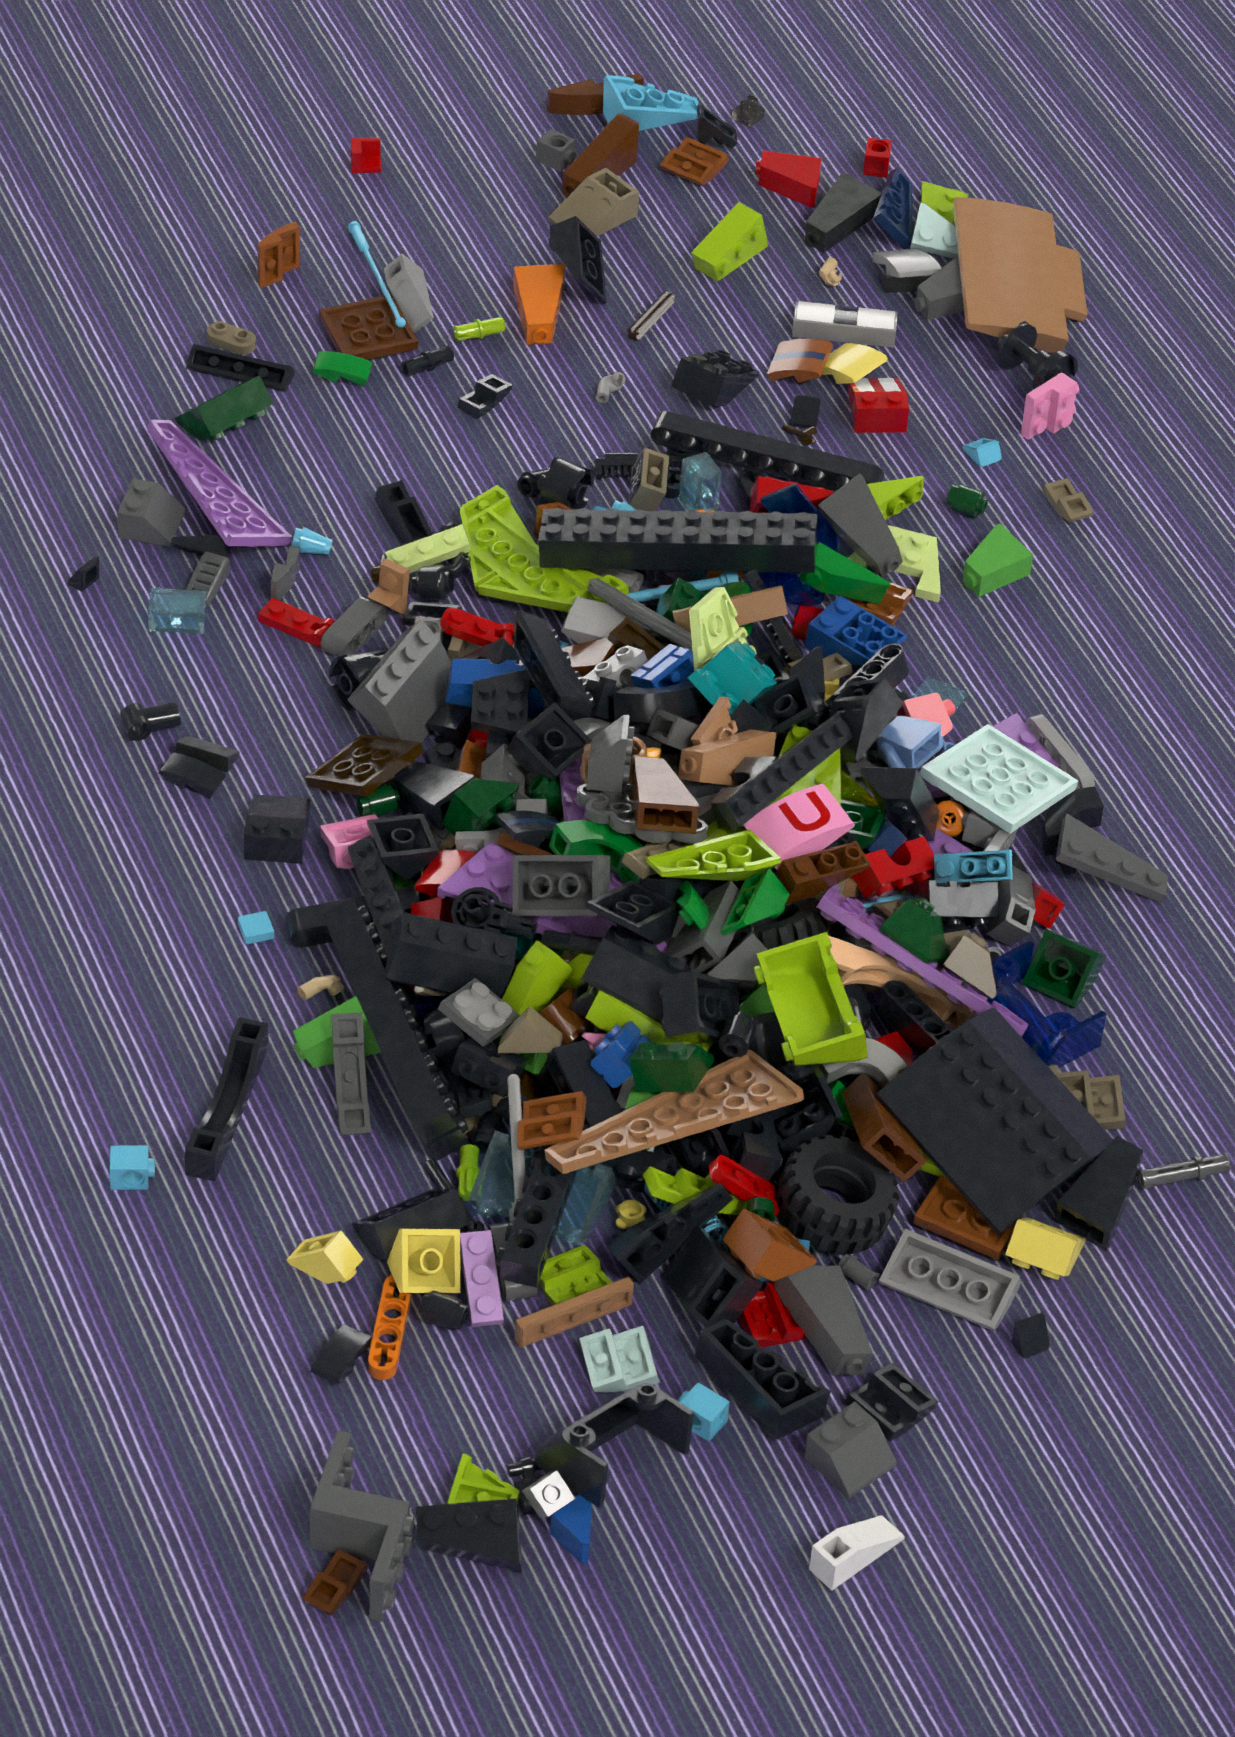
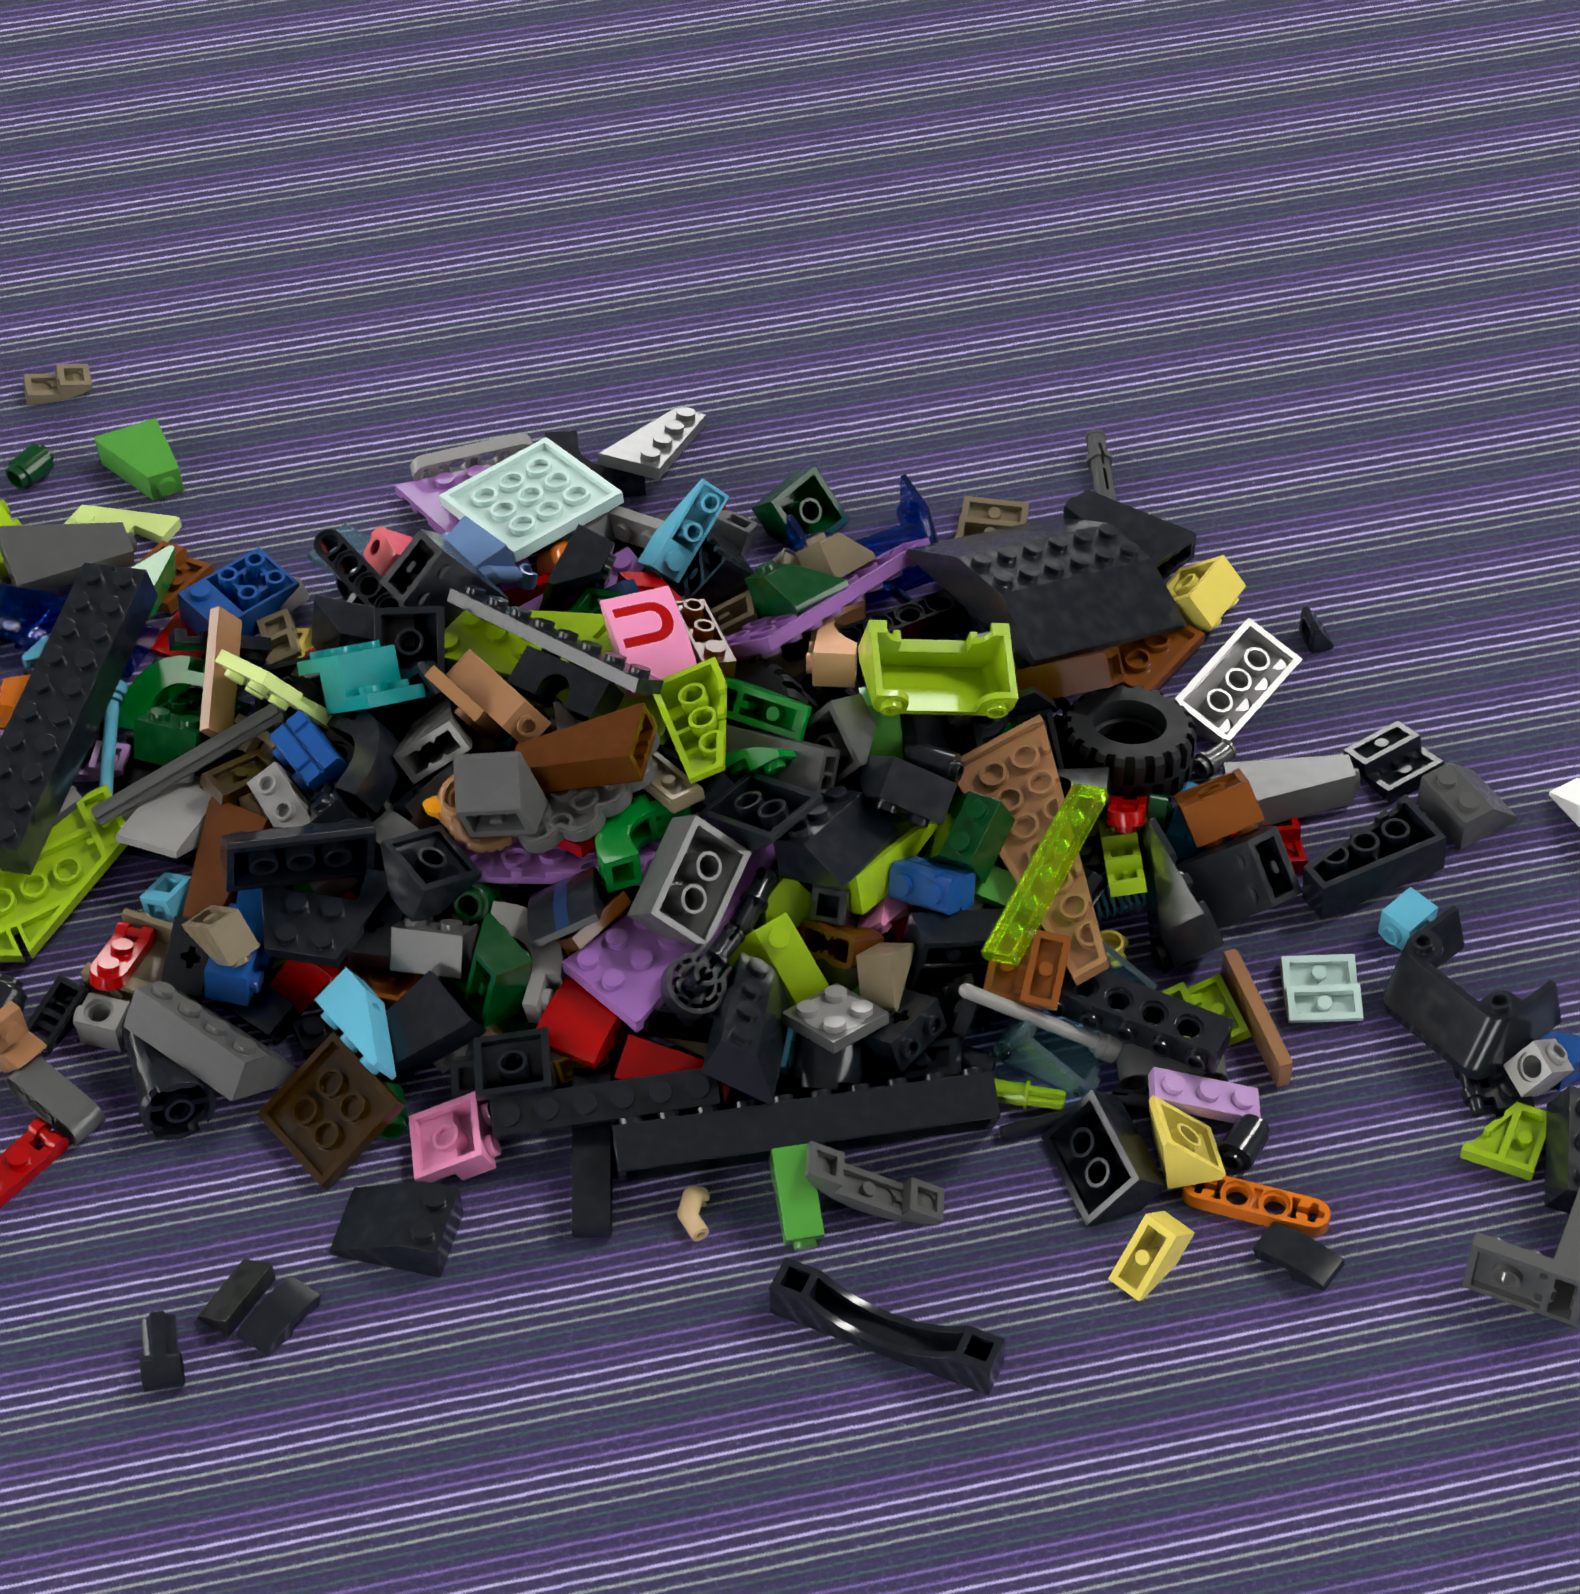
camera: 75 degrees left, 5 degrees up
medium azure brick [110,1146,155,1190] -> none
medium azure tile [238,911,274,944] -> none
none -> dark tan slope [182,905,260,968]
none -> medium azure slope [314,968,396,1080]
none -> clear neon green tile [981,783,1109,966]

